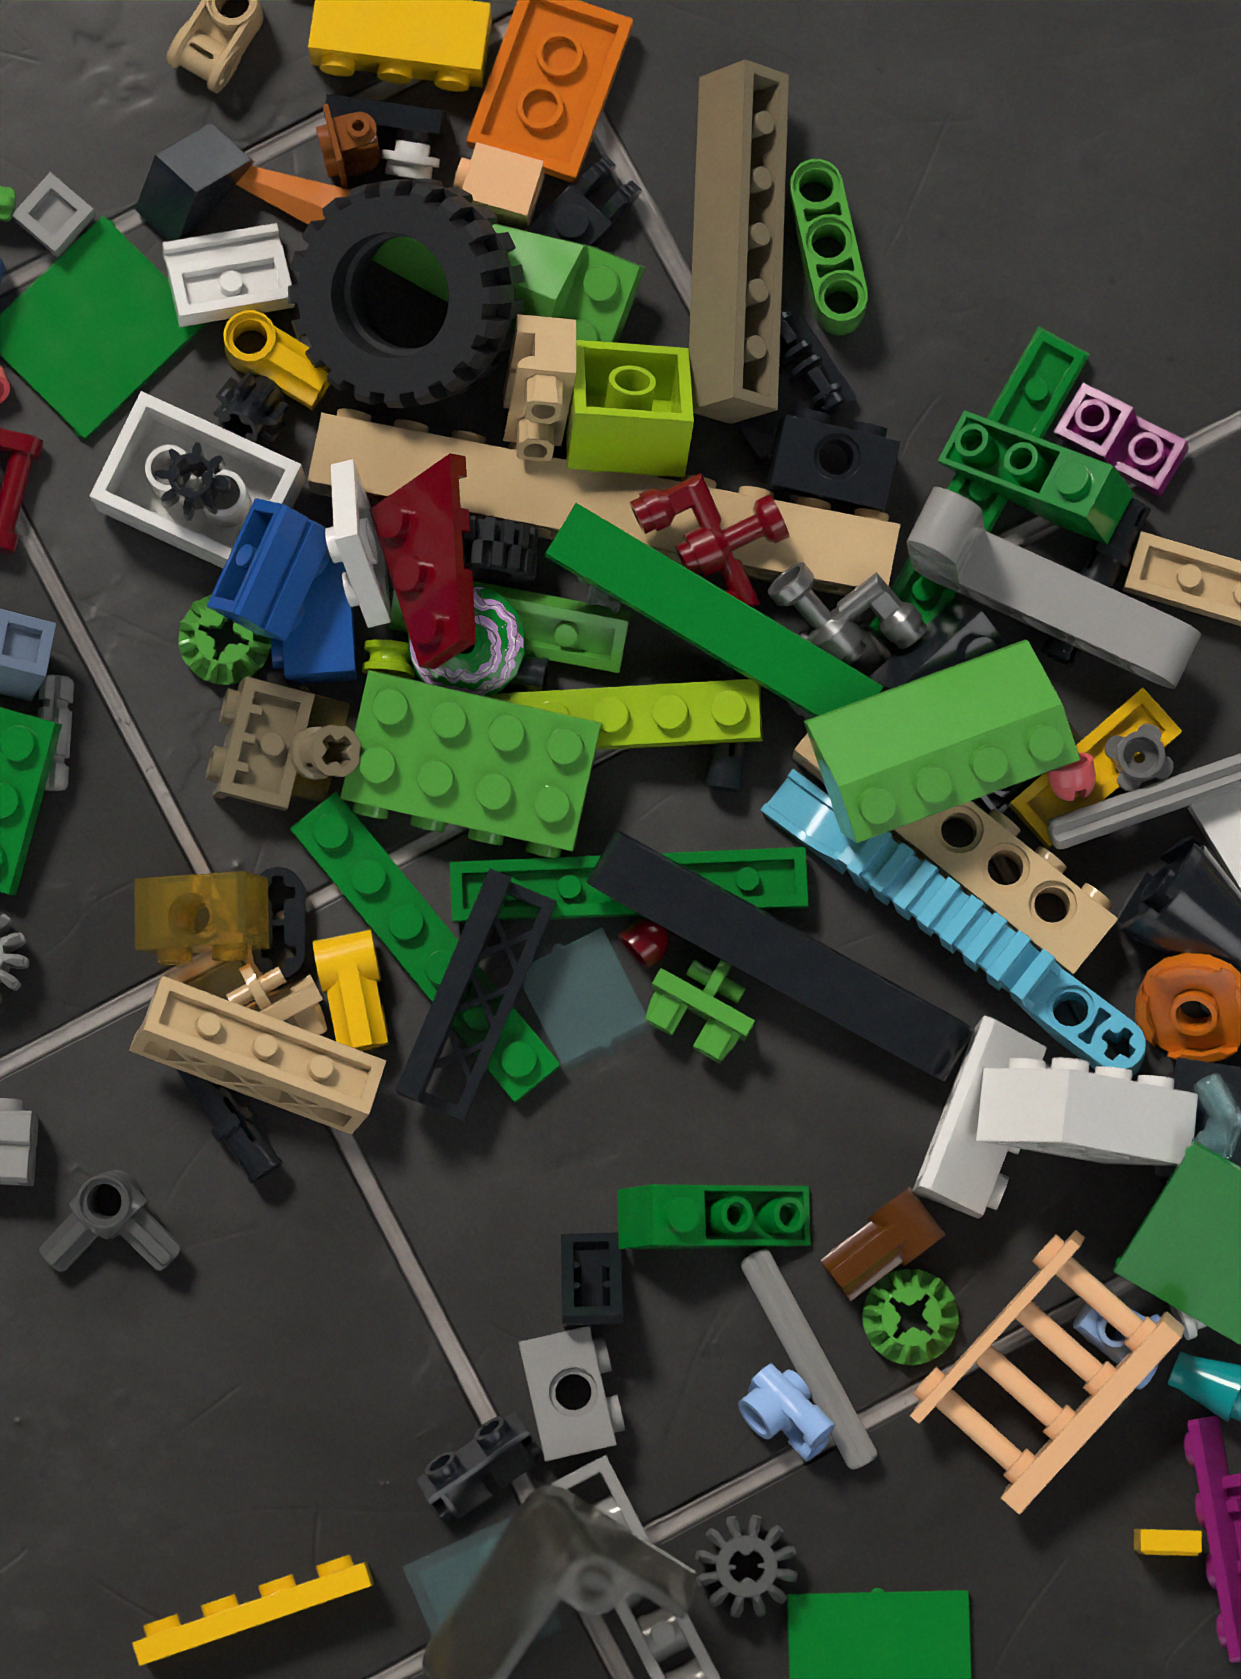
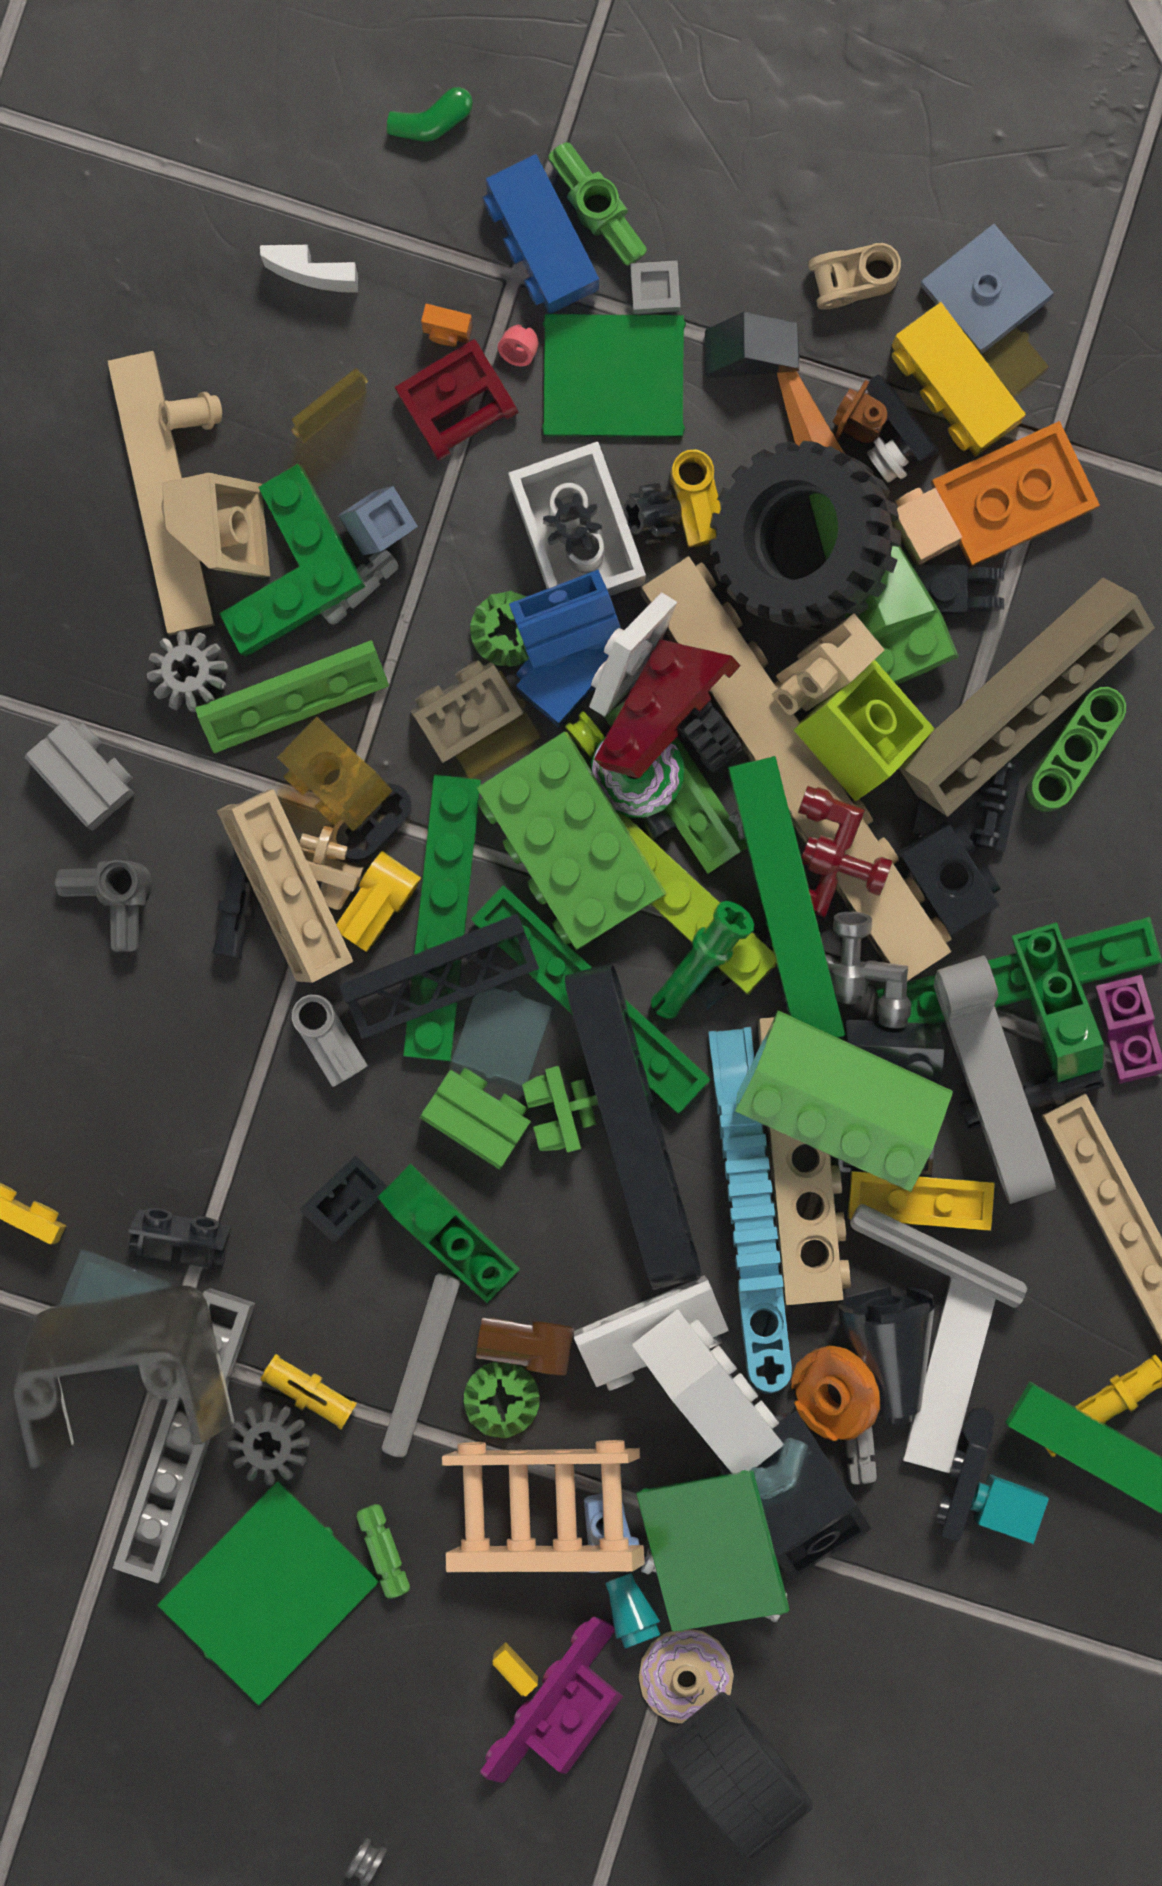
camera: 45 degrees right, 5 degrees up
white plate [163,223,294,327] -> none
dark tan bush [289,725,361,780] -> none
light grey brick [519,1326,625,1461] -> none
dark red hinge [617,917,669,969] -> none
light blue plate [738,1363,835,1461] -> none
coral hinge [1047,752,1096,801] -> none
flat silver plate [1105,724,1173,792] -> none
none -> bright green plate [195,640,389,753]
none -> yellow pin [260,1354,357,1429]
none -> light grey piece [292,994,368,1087]
none -> bright green axle [357,1504,410,1598]
none -> bright green brick [420,1067,531,1170]
none -> green pin [650,901,754,1019]

